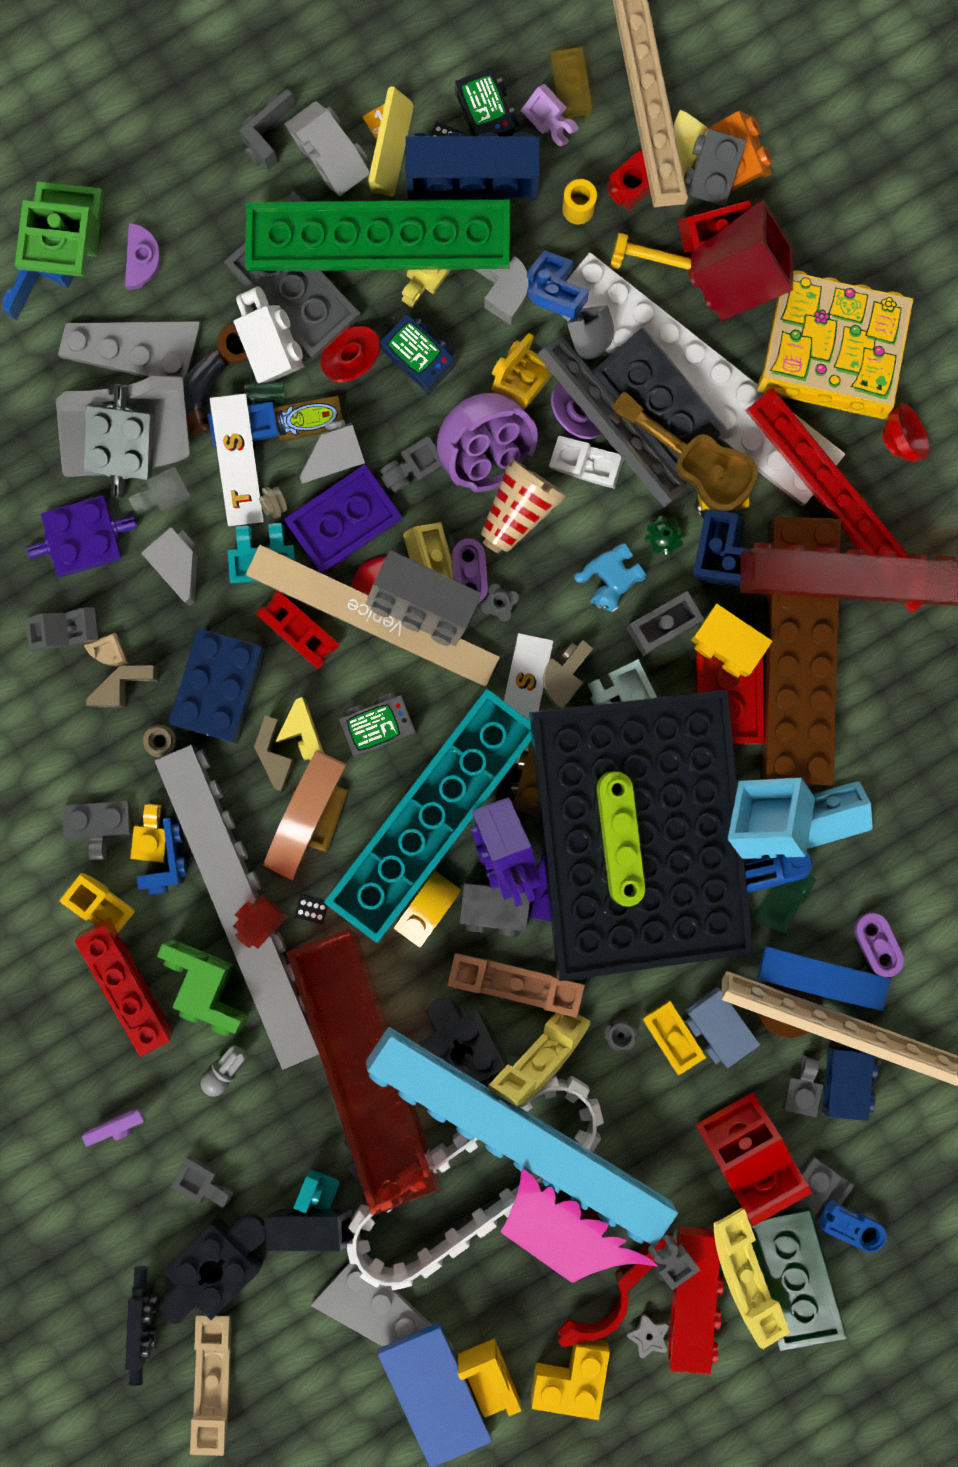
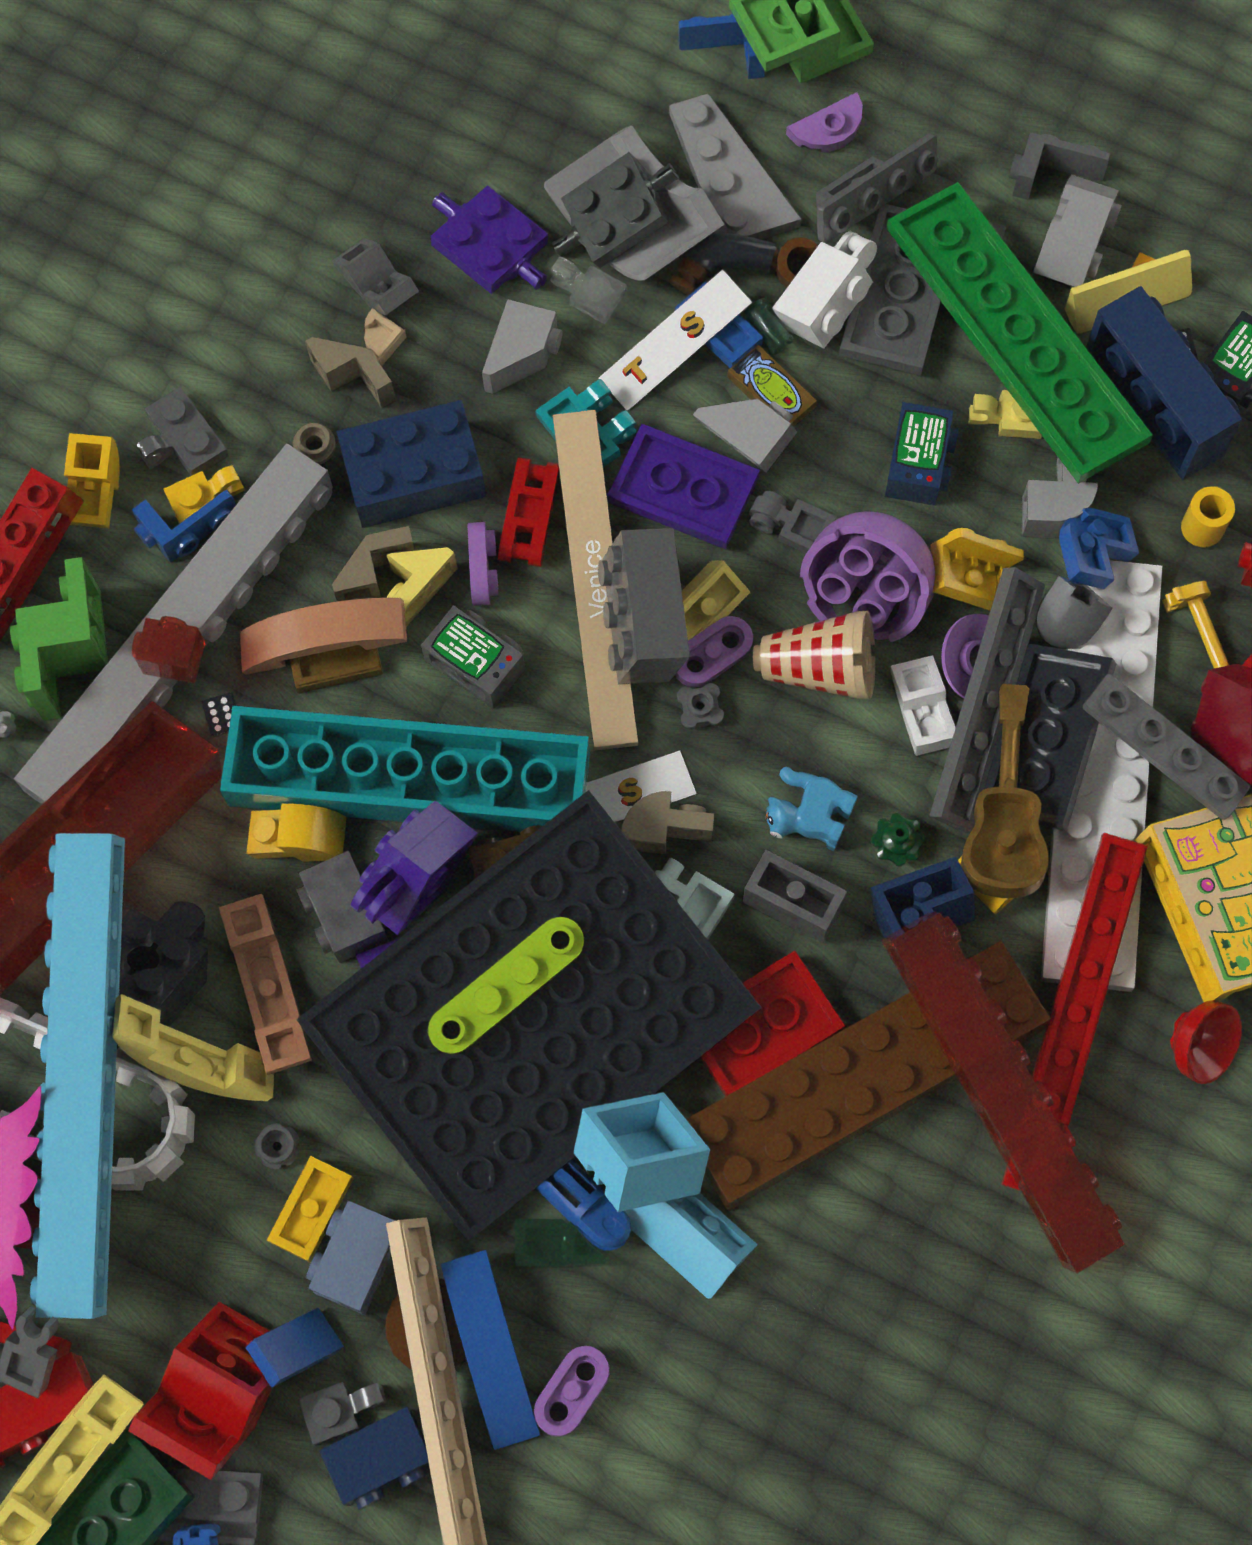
camera: 60 degrees right, 15 degrees down
dark tan plate [259,487,287,519] -> none
red dish [320,326,381,382] -> none
yellow brick [691,604,772,678] -> none
none -> blue tile [245,1308,344,1388]
none -> medium lavender plate [468,522,499,606]
none -> dark grey bracket [816,133,938,243]
none -> dark grey bracket [1083,674,1250,820]

